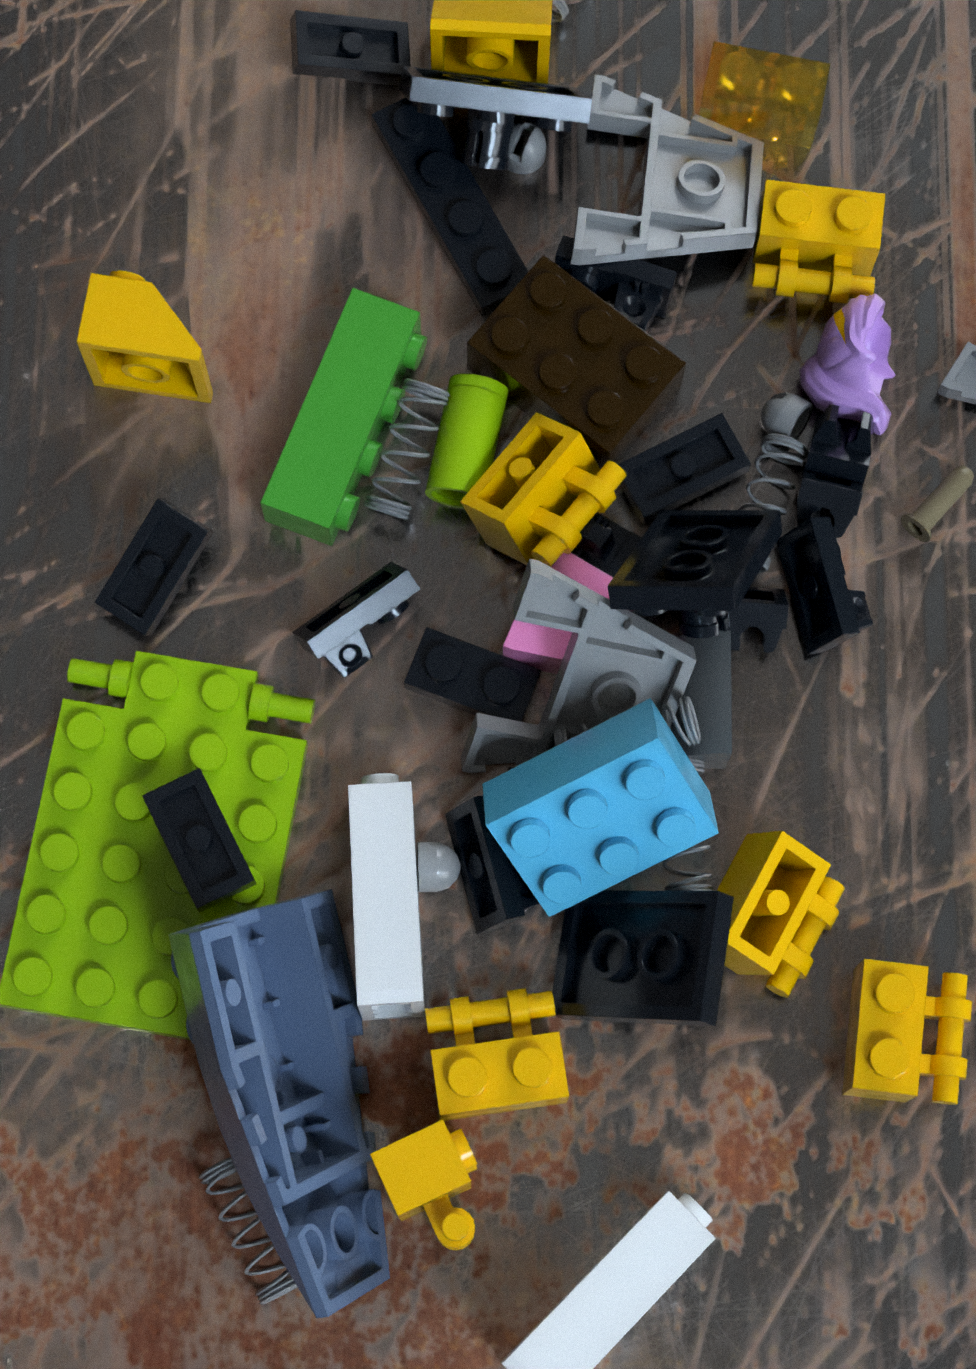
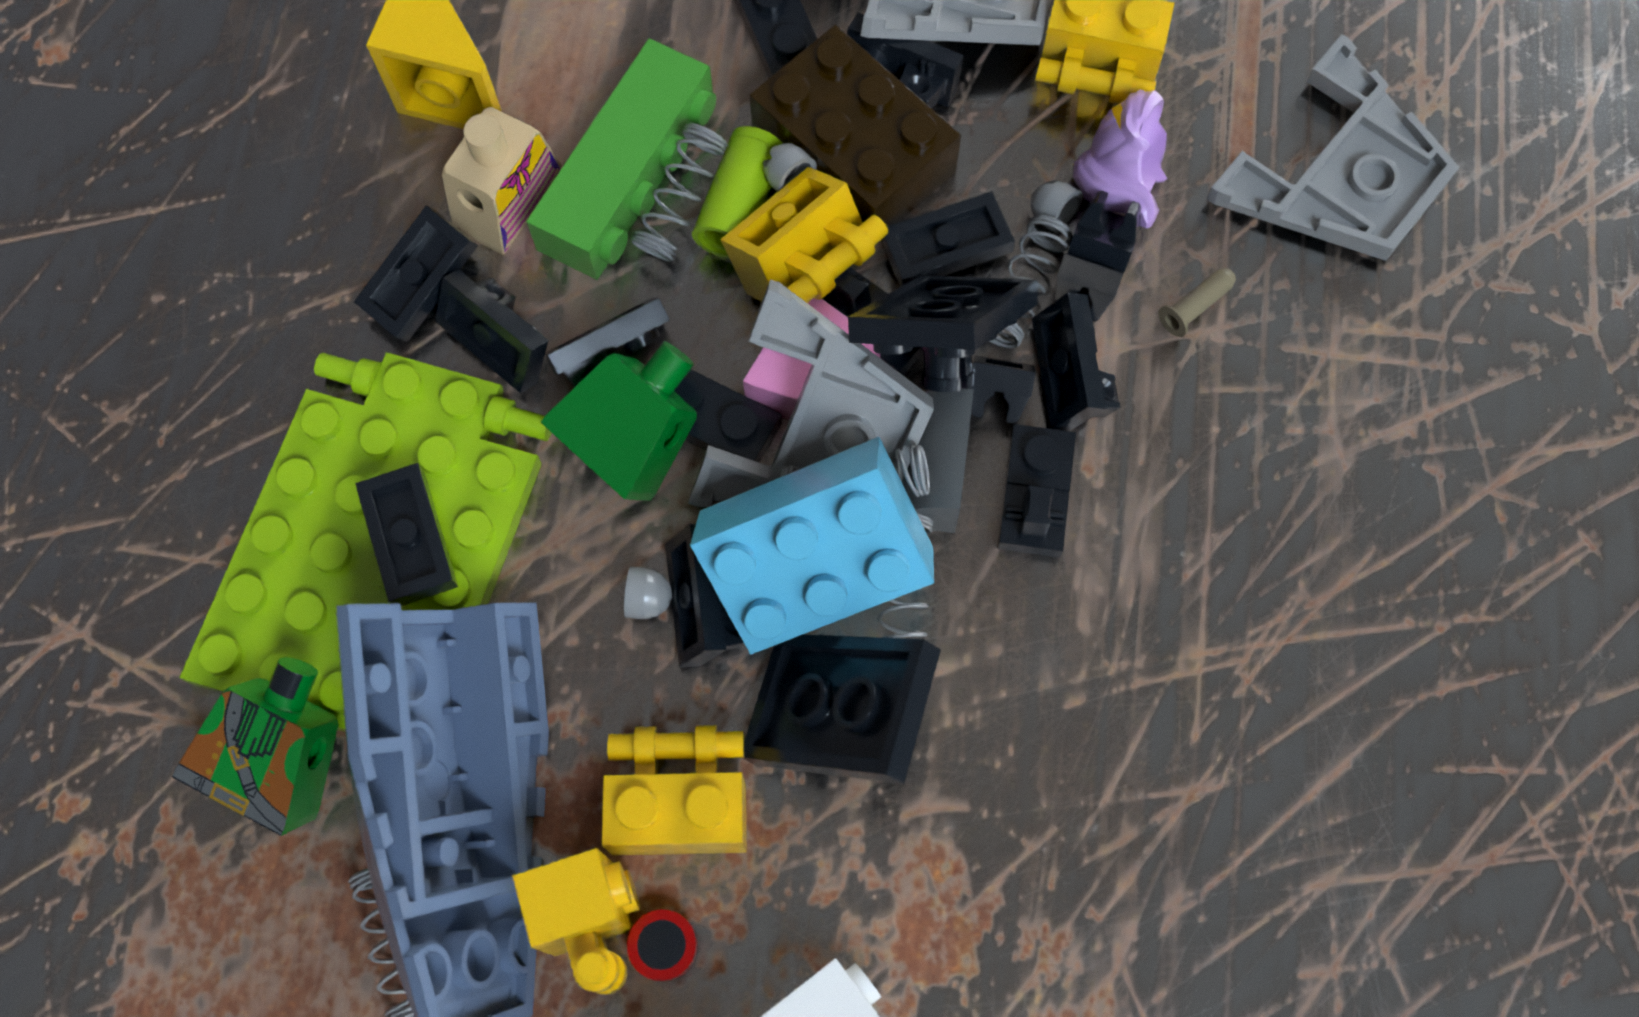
camera: 10 degrees right, 5 degrees down
white slope [348,773,426,1021] -> none
yellow brick [717,831,845,998] -> none
yellow brick [842,958,972,1105] -> none
none -> torso [172,657,339,836]
none -> black hinge [435,269,549,394]
none -> tan torso [442,107,562,255]
none -> green torso [541,341,697,501]
none -> tile [627,909,698,982]
none -> light grey hinge [763,143,817,192]
none -> black hinge [997,424,1076,558]

